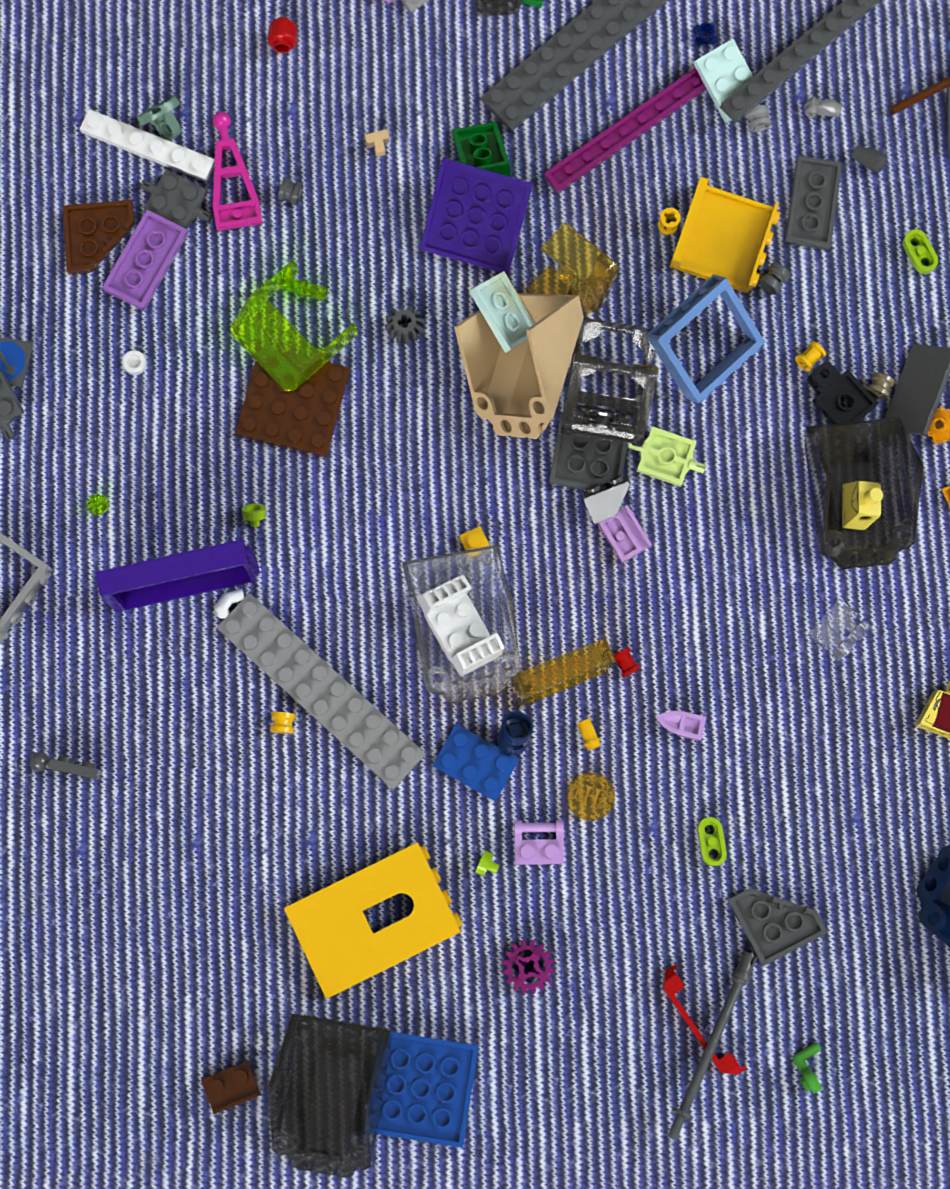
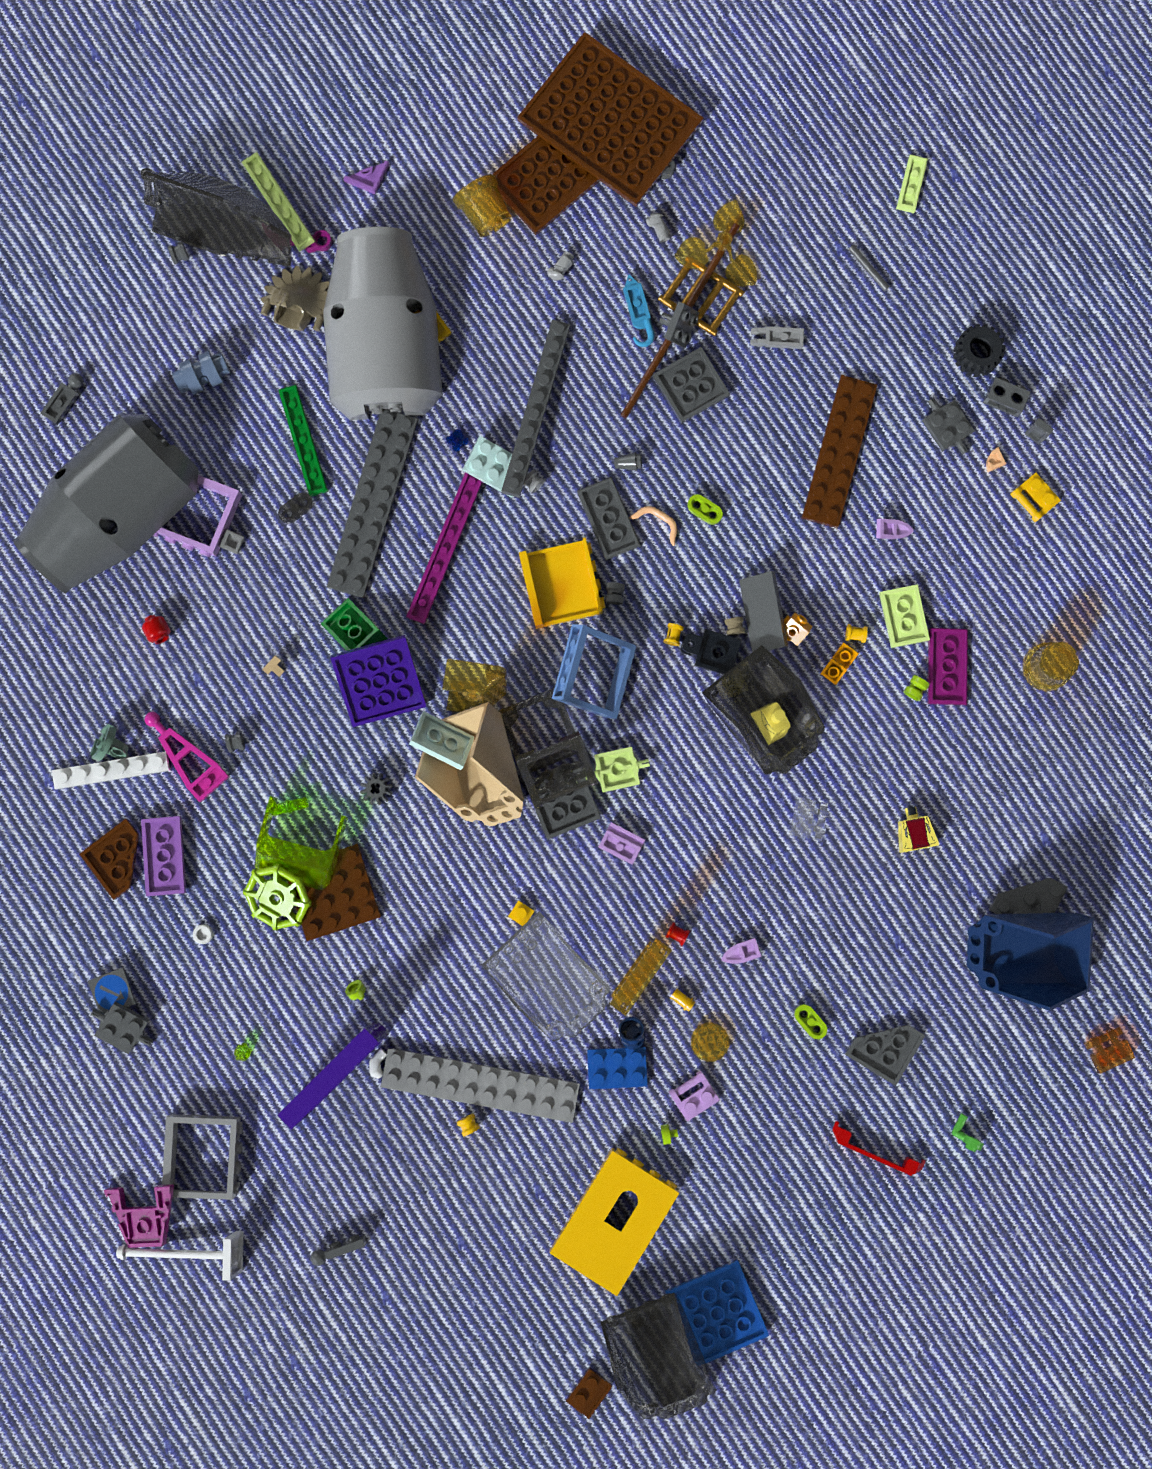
camera: 25 degrees left, 5 degrees up
dark grey plate [139,169,213,229] -> none
white plate [416,575,505,677] -> none
magenta gear [502,940,555,994] -> none
slope [583,474,629,524] -> none
yellow bush [657,208,681,236] -> none
dark grey bar [669,951,758,1139] -> none
light grey arm [804,96,843,118] -> none
none -> lime plate [243,864,312,931]
none -> light nougat animal [629,506,678,546]

